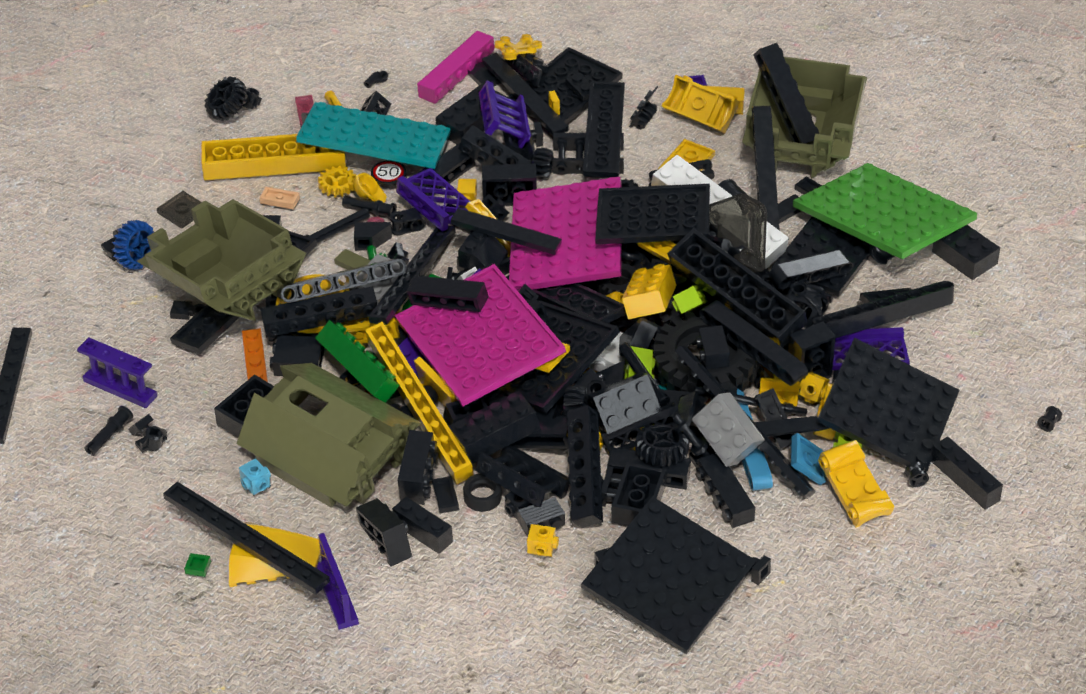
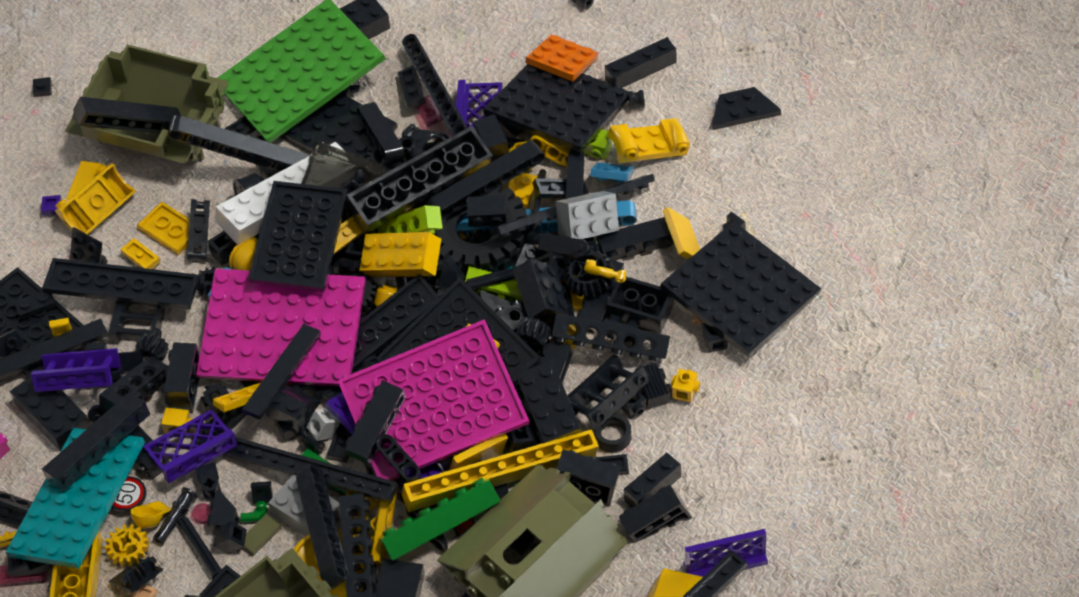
camera: 80 degrees left, 10 degrees up
none -> black plate [33,77,52,97]
none -> black brick [42,392,151,492]
none -> black hinge [108,556,163,593]
none -> yellow plate [120,238,161,269]
none -> black brick [213,521,247,554]
none -> black beam [376,434,422,483]
none -> orange plate [525,34,598,81]
none -> yellow arm [584,260,626,283]
none -> yellow tile [662,207,700,260]
none -> black wing [712,87,781,130]

